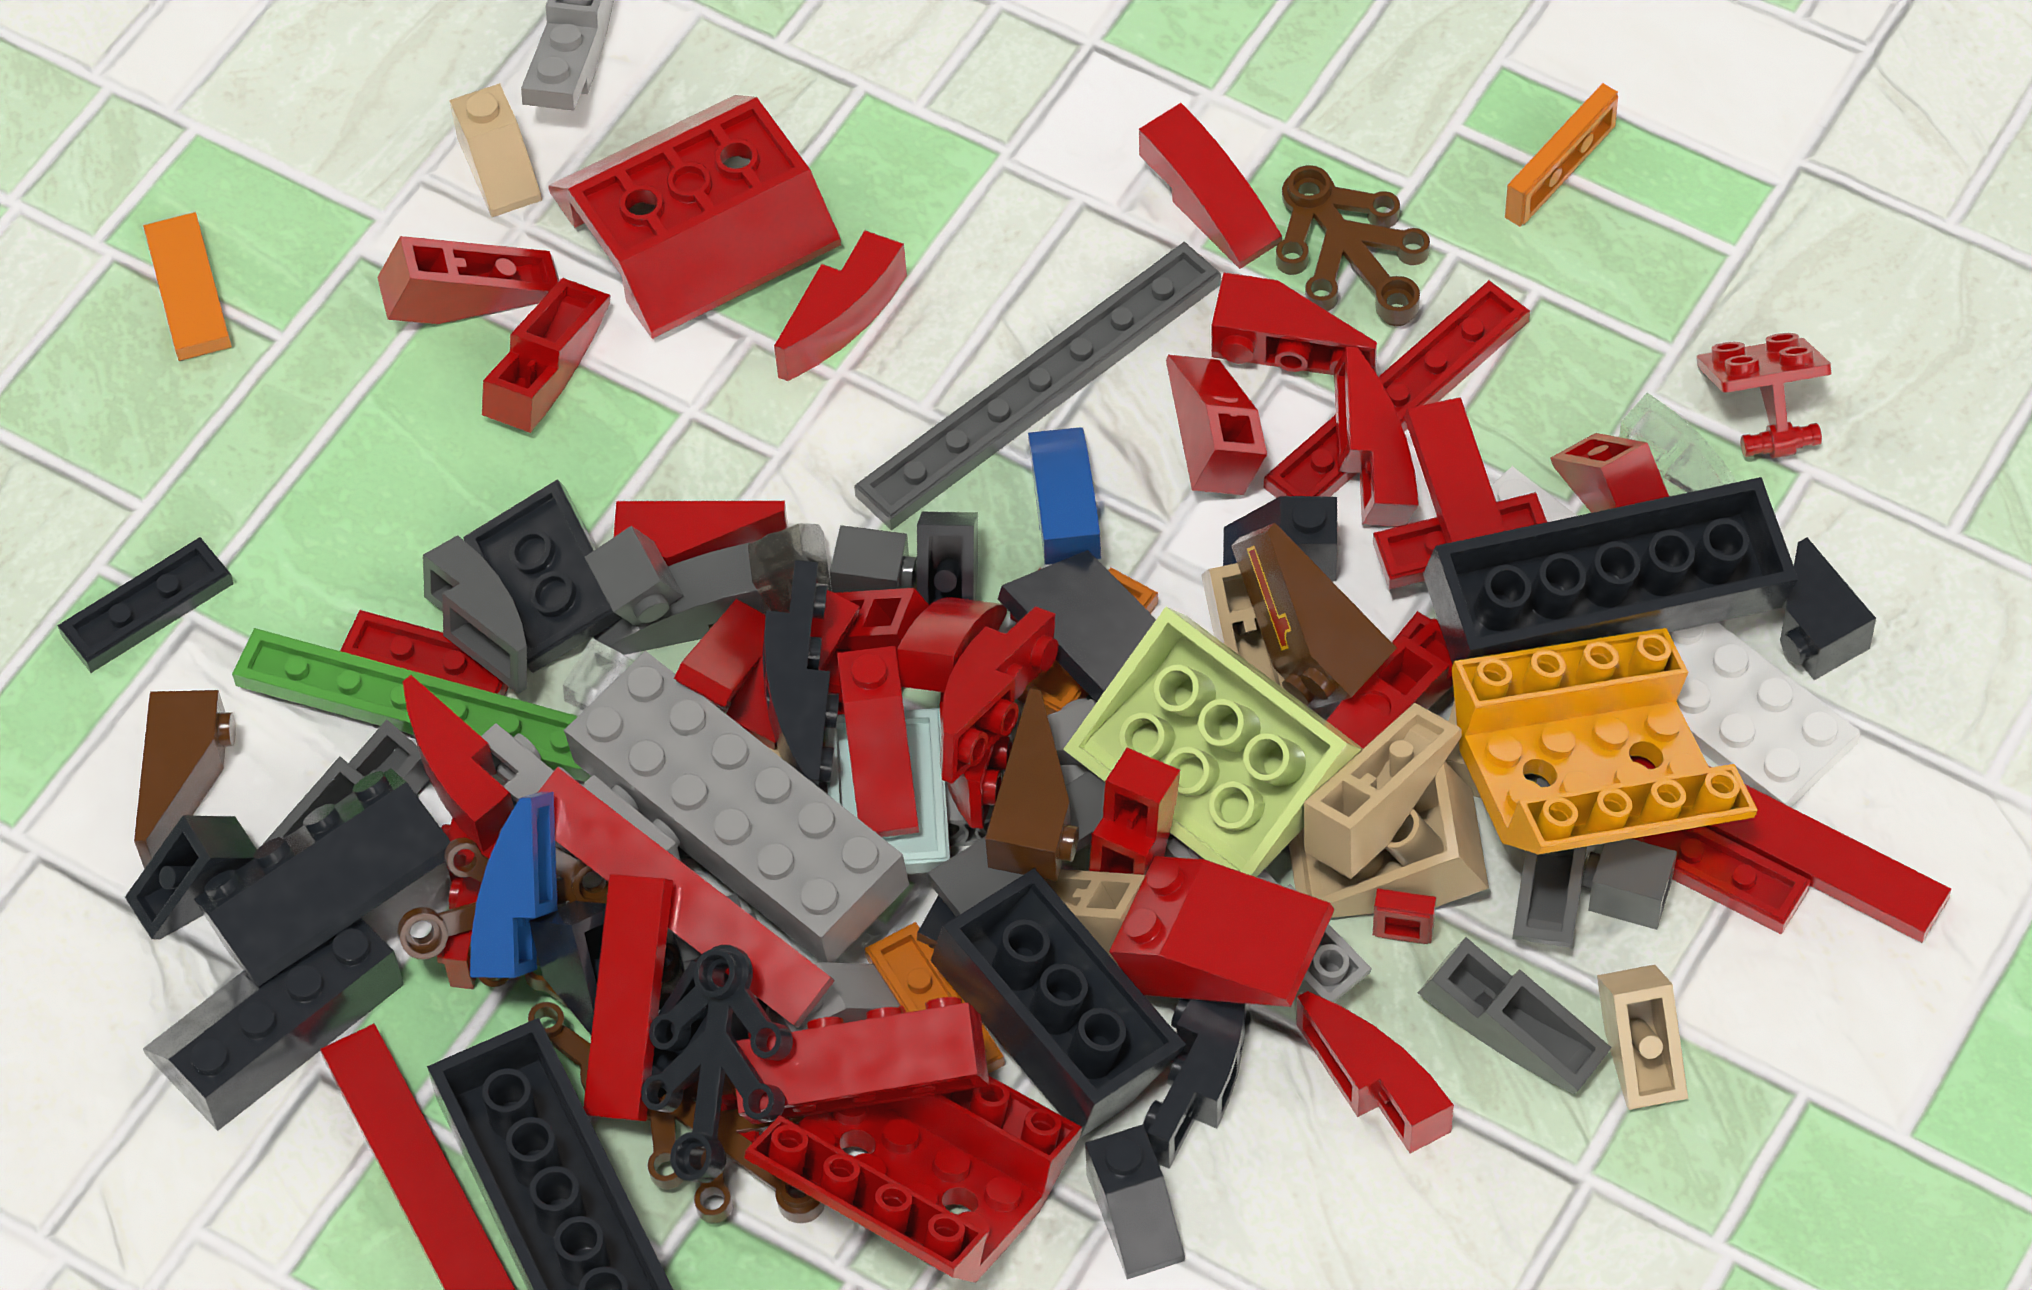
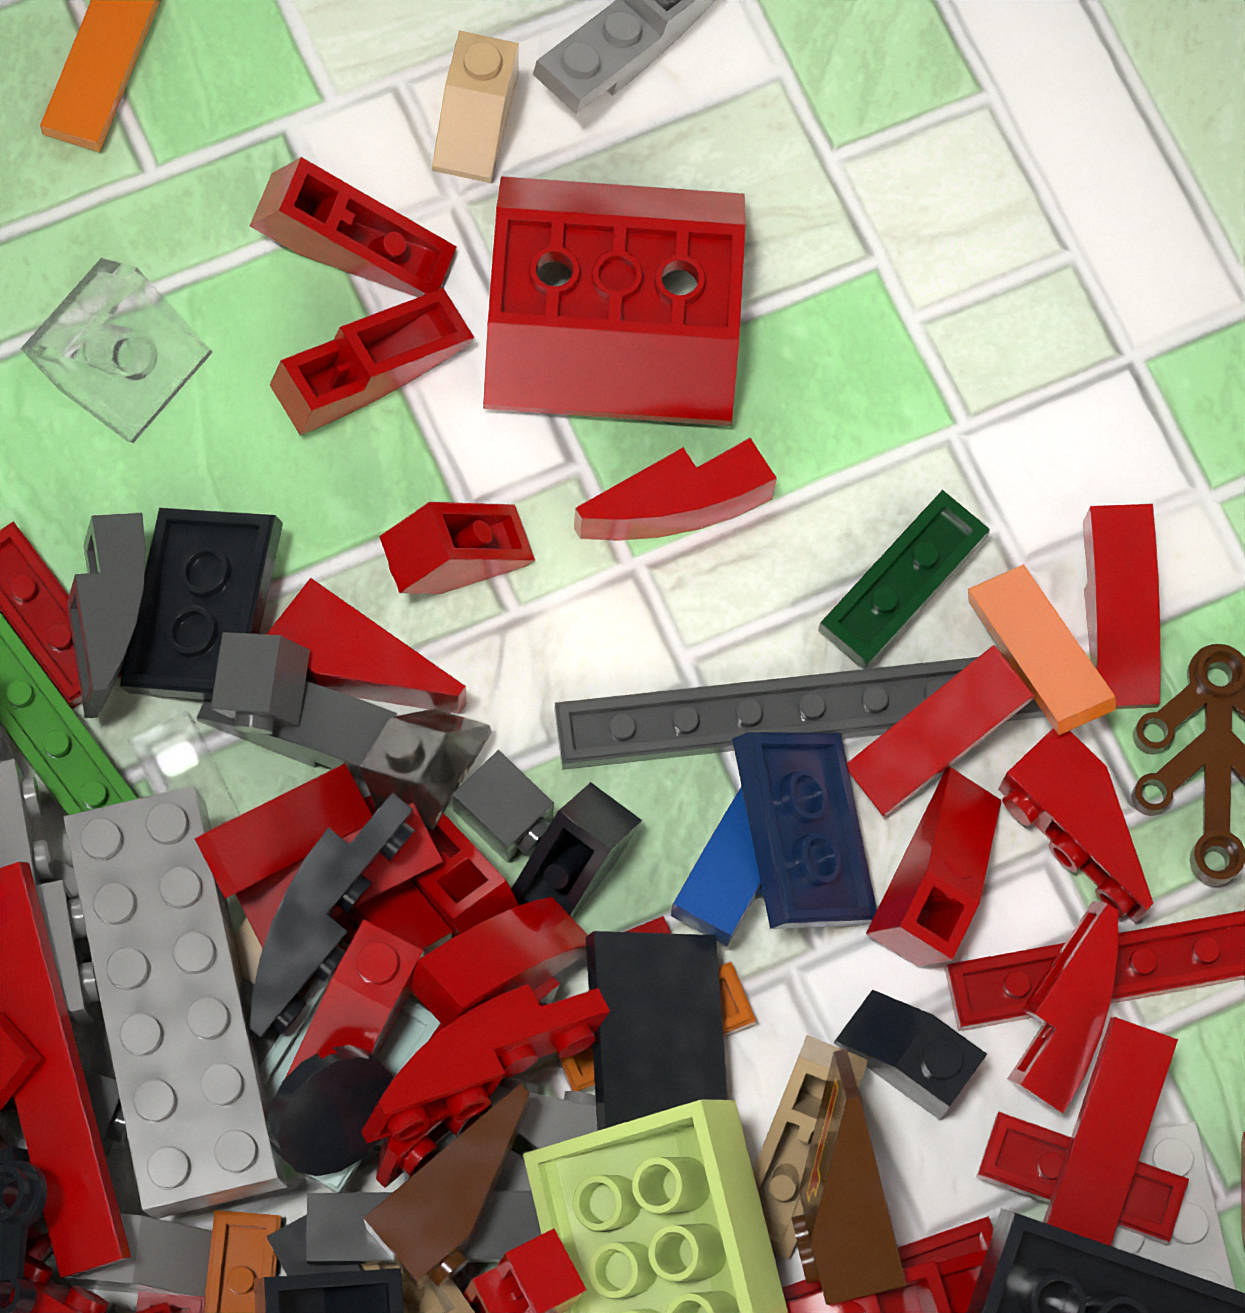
camera: 25 degrees right, 15 degrees up
none -> clear slope [20,258,213,443]
none -> black tile [267,1045,393,1176]
none -> red slope [379,502,535,594]
none -> dark blue tile [732,732,877,929]
none -> dark green plate [818,489,990,669]
none -> red tile [846,645,1037,817]
none -> orange tile [968,564,1116,735]

